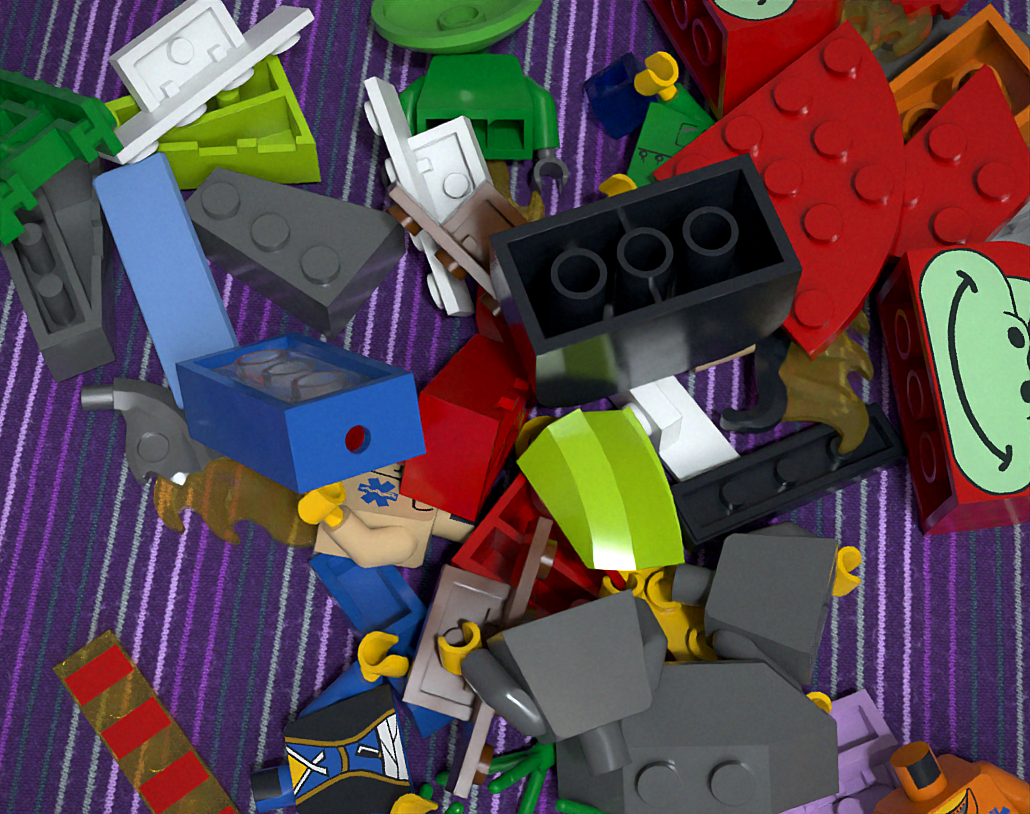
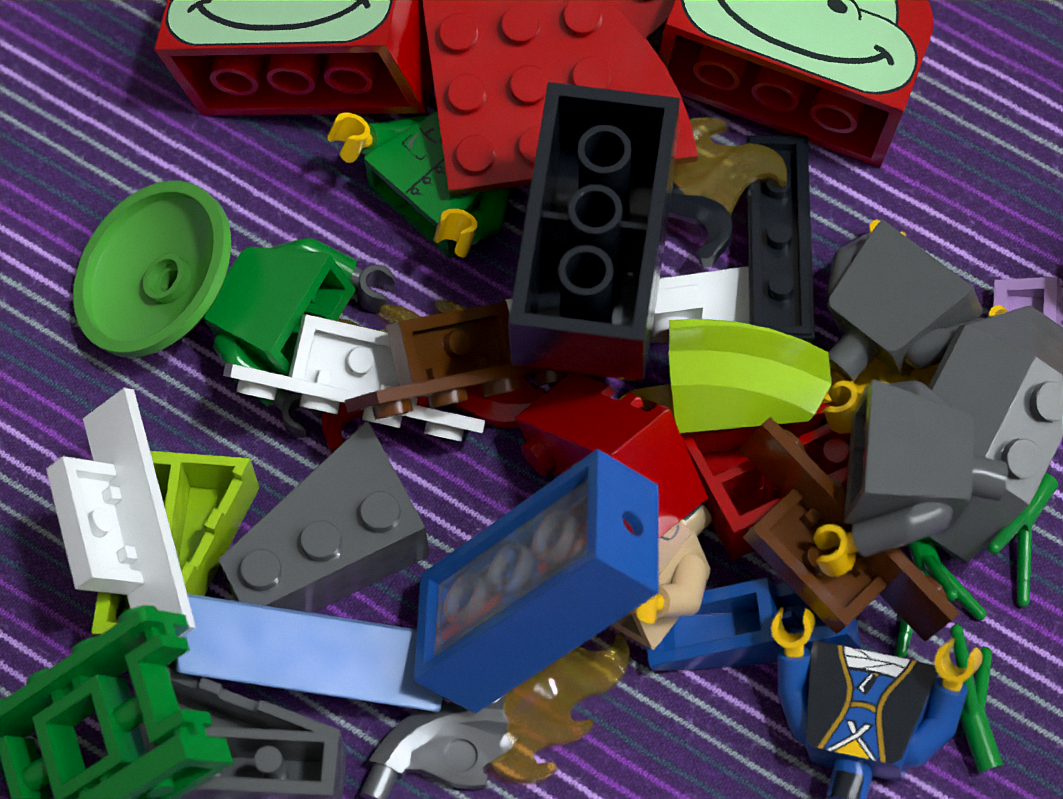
camera: 55 degrees left, 0 degrees up
clear blue slope [583,52,659,140] -> none

